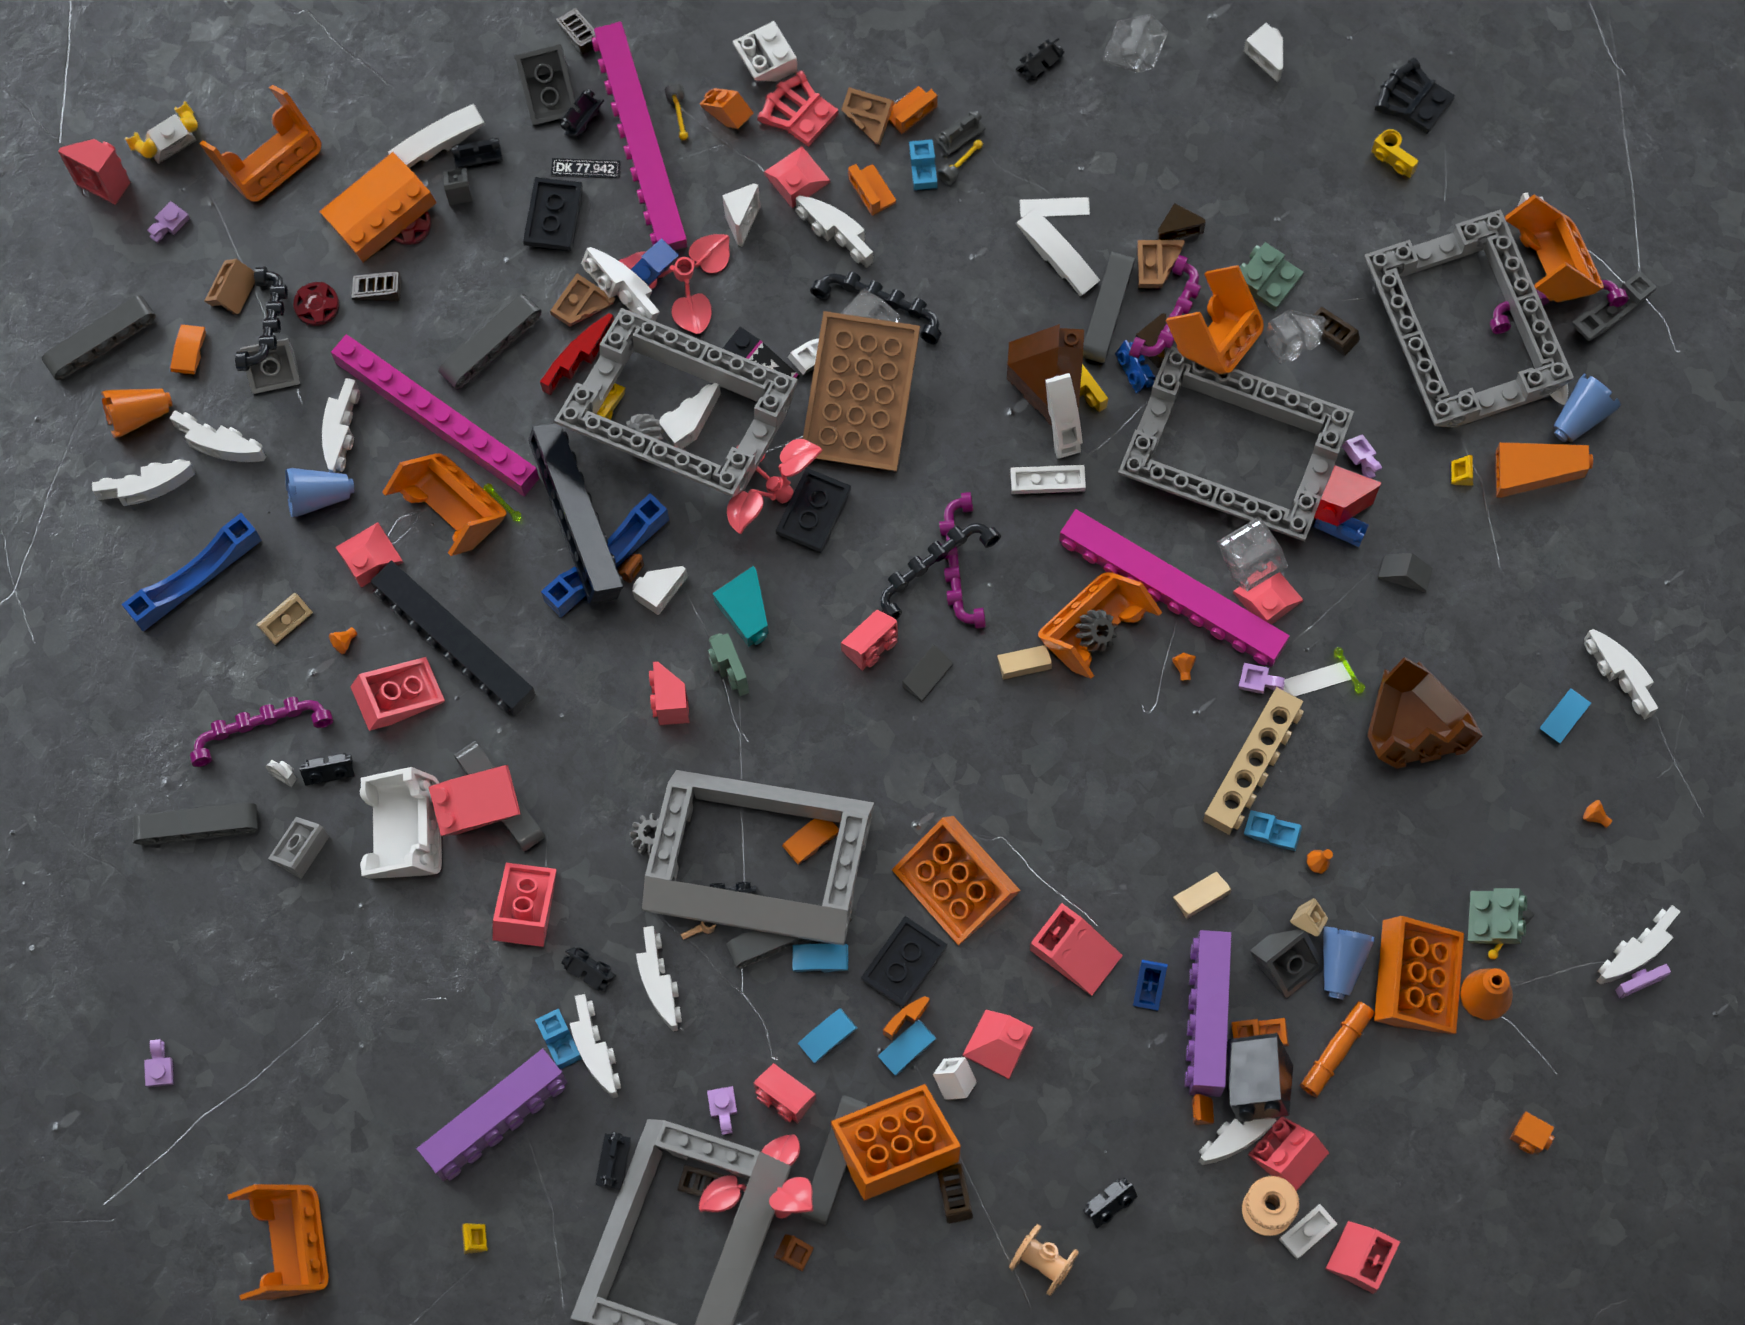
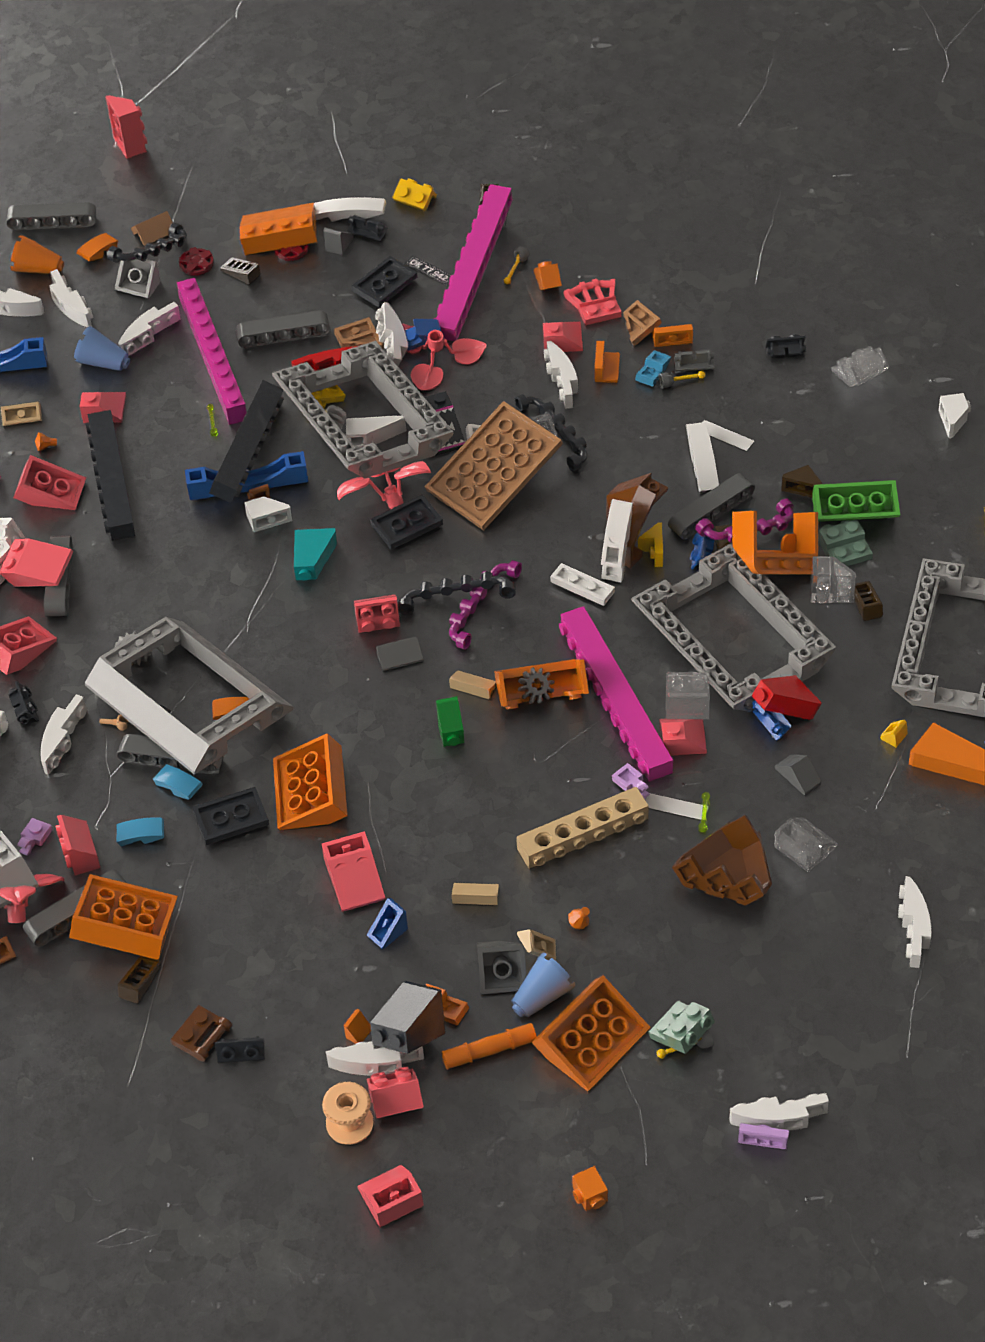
camera: 35 degrees right, 20 degrees down
torso [125,101,198,164] -> none
lavender plate [147,201,190,243] -> none
orange windscreen [199,85,321,201] -> none
orange windscreen [382,453,506,556] -> none
dark grey slope [515,44,578,125] -> none
black hinge [560,89,605,136] -> none
coral slope [649,662,690,725] -> none
sand green plate [707,633,749,696] -> none
white slope [722,183,761,246] -> none
white slope [733,21,797,81] -> none
dark azure slope [878,1020,937,1076] -> none
orange slope [883,996,930,1041] -> none
white panel [933,1057,977,1100] -> none
coral slope [962,1010,1033,1079] -> none
light nougat hose [1009,1224,1079,1296] -> none
medium nougat wing [1137,240,1184,288] -> none
orange rock [1172,653,1196,681] -> none
medium lavender brick [1185,930,1231,1097] -> none
dark azure slope [1244,810,1302,851] -> none
white plate [1279,1204,1337,1259] -> none
lavender plate [1342,434,1382,479] -> none
orange cone [1460,968,1513,1021] -> none
dark azure slope [1539,688,1591,744] -> none
orange rock [1583,800,1612,828] -> none
none -> reddish brown plate [171,1005,233,1062]
none -> yellow bracket [392,178,437,211]
none -> green slope [436,696,465,747]
none -> clear slope [774,817,838,872]
none -> bright green slope [812,480,900,522]

